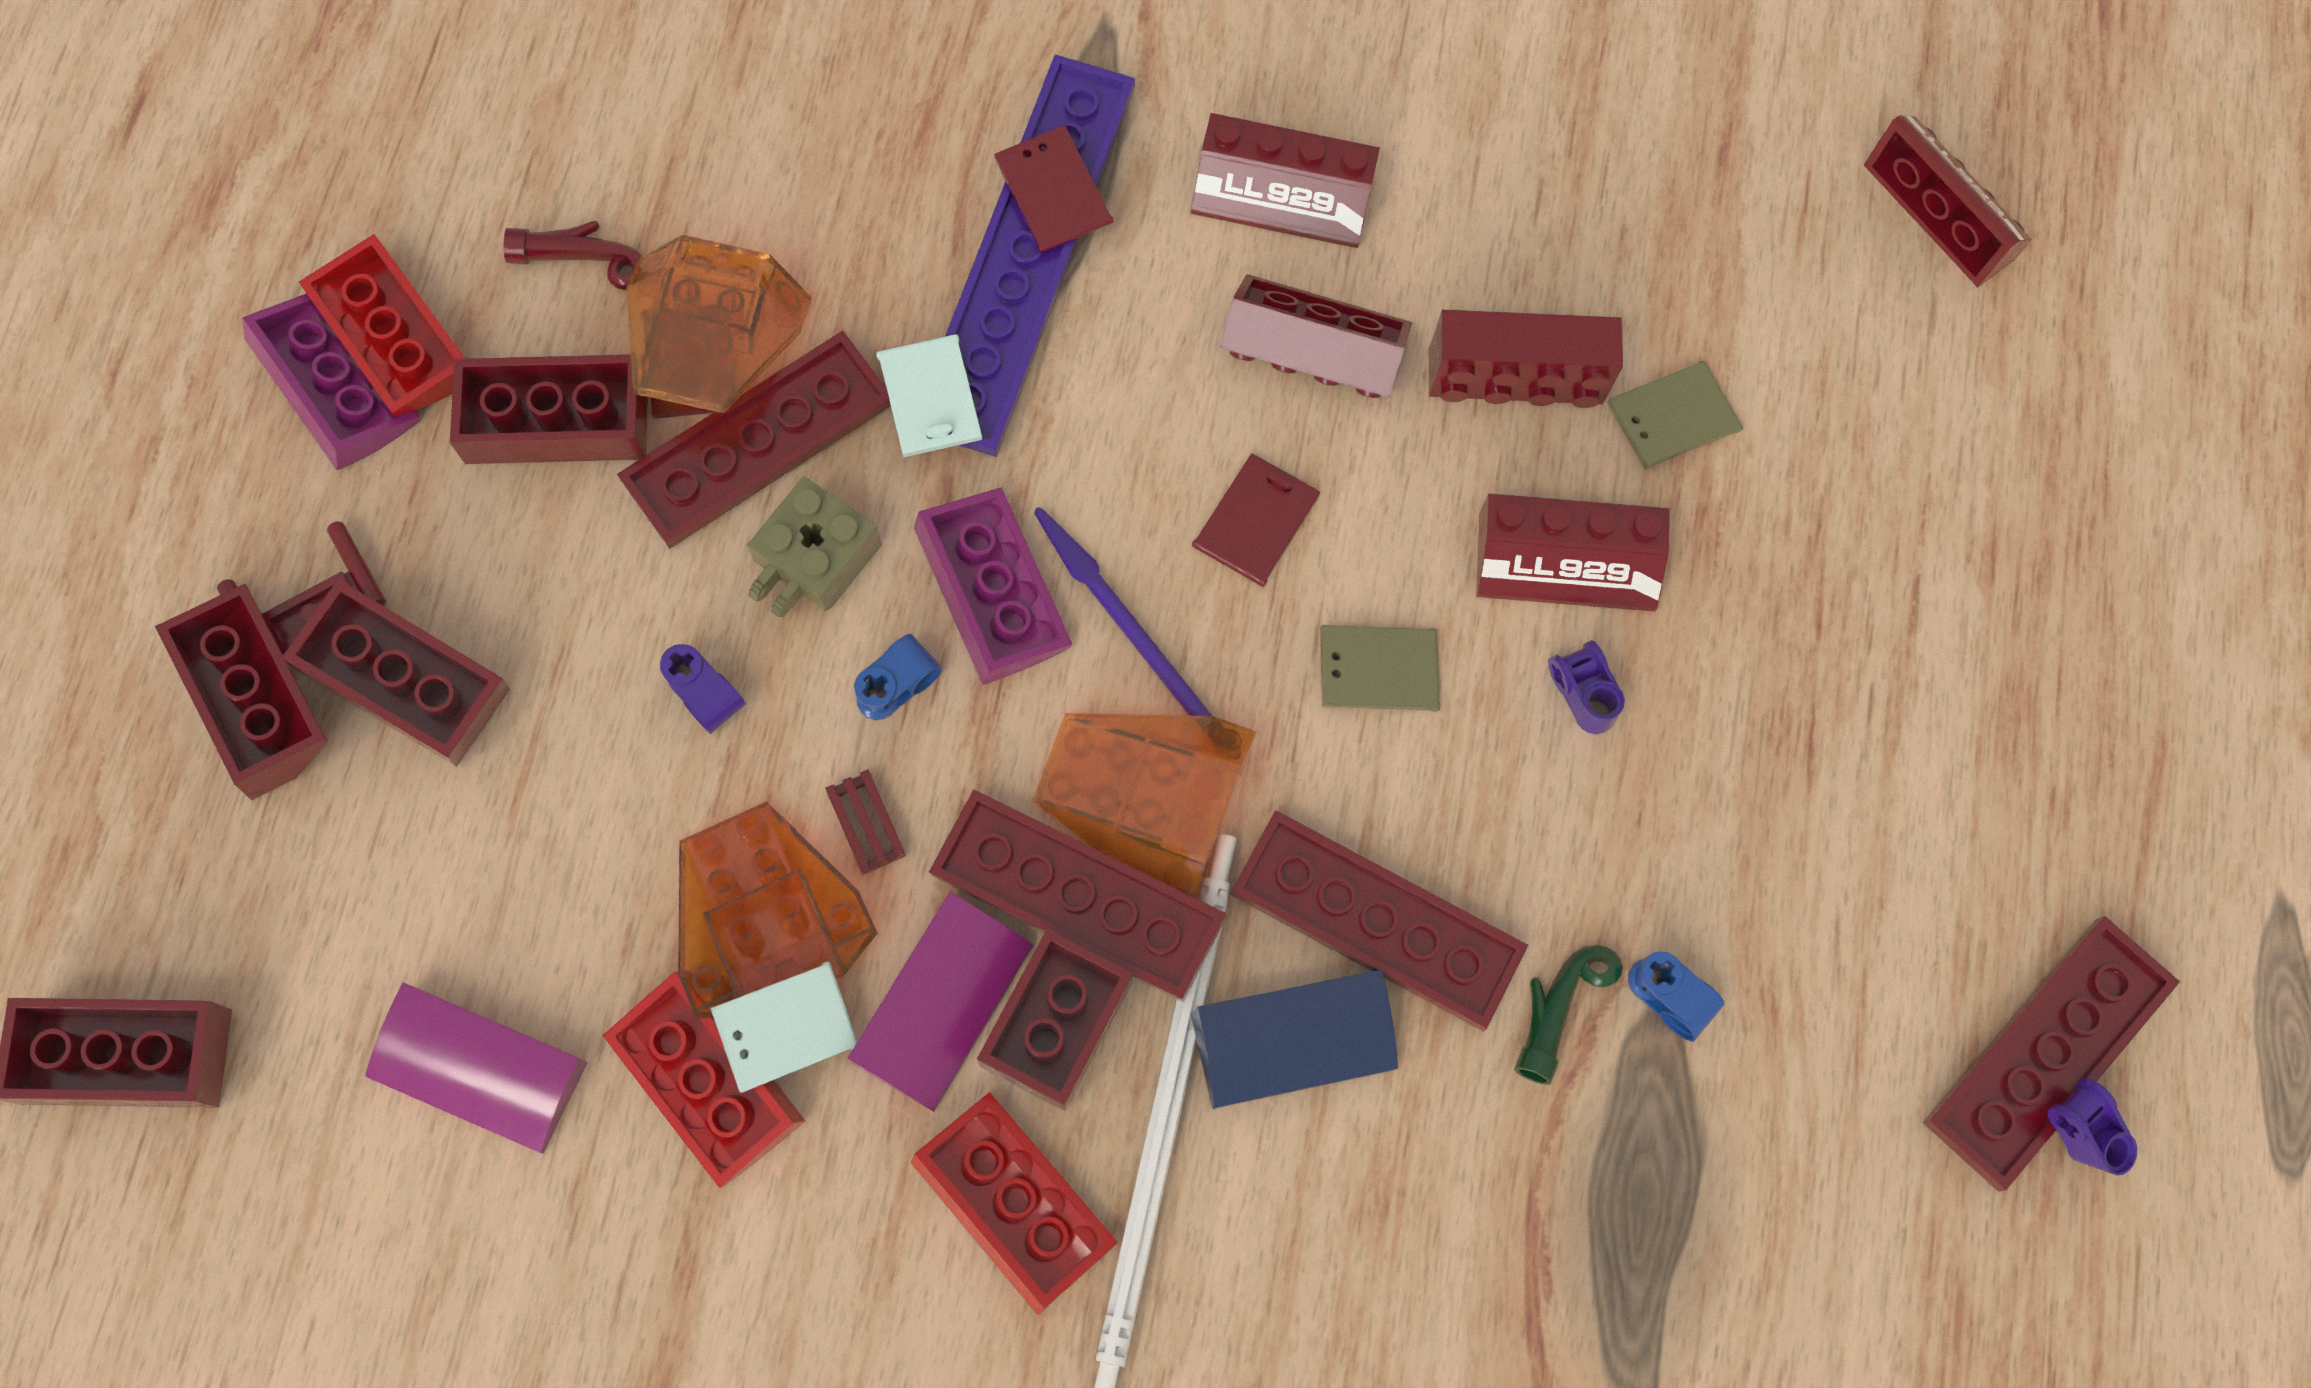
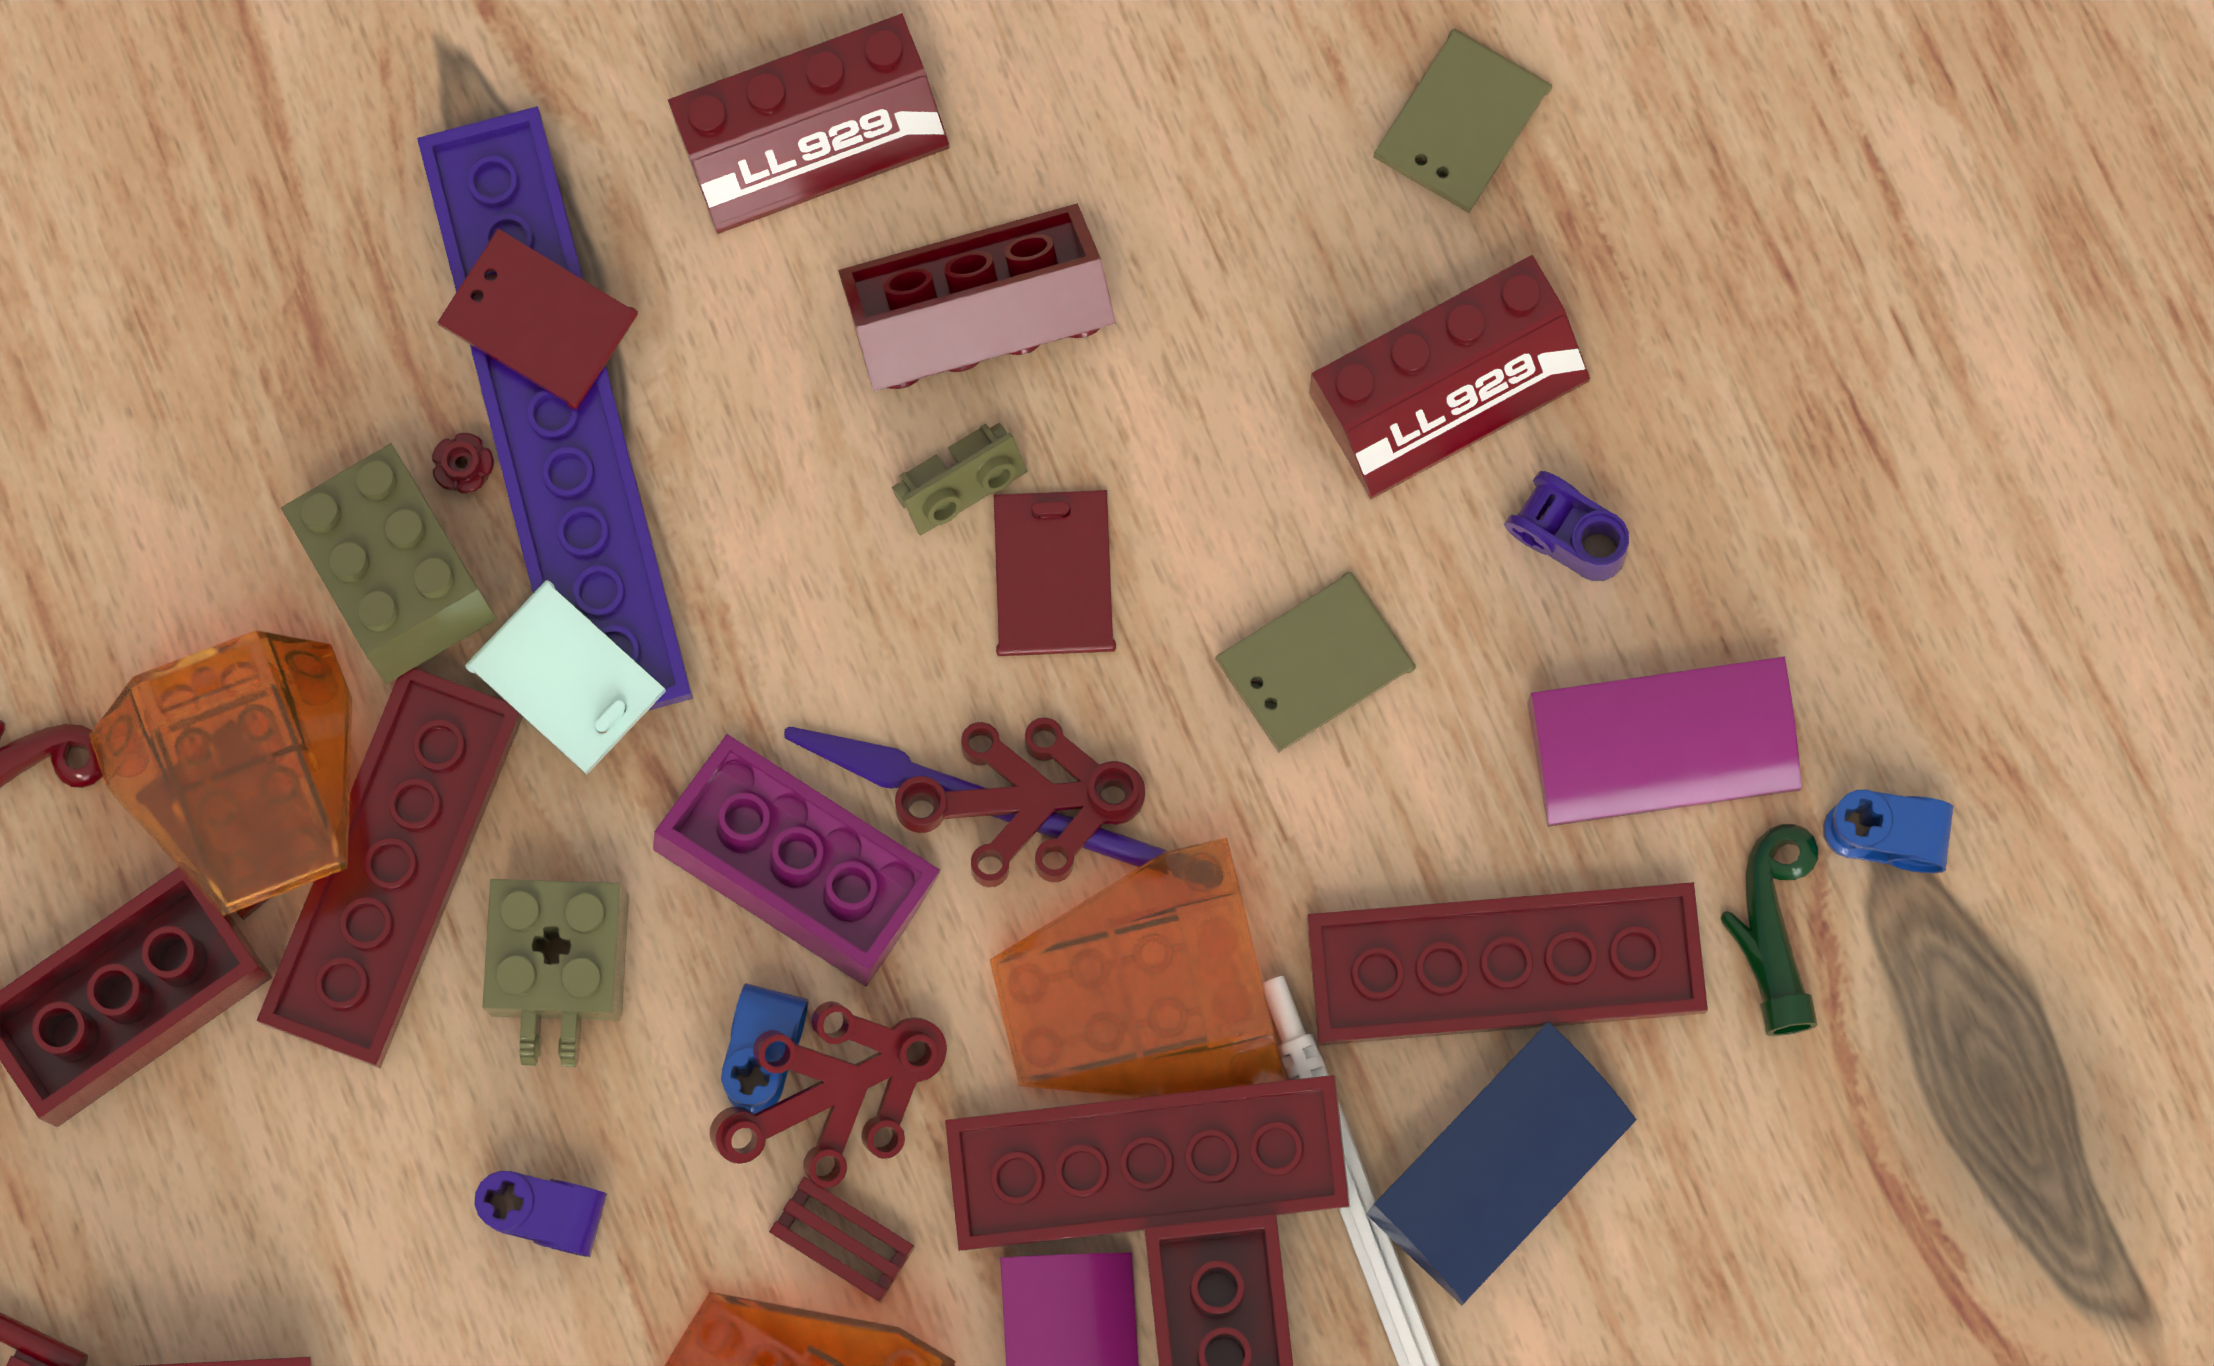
camera: 25 degrees left, 5 degrees up
dark red brick [1429,309,1623,408] -> none
none -> olive brick [281,443,497,684]
none -> dark red plate [432,433,494,494]
none -> dark red plant [710,1001,947,1188]
none -> olive hinge [891,423,1028,536]
none -> dark red plant [895,718,1145,887]
none -> magenta slope [1527,656,1802,827]

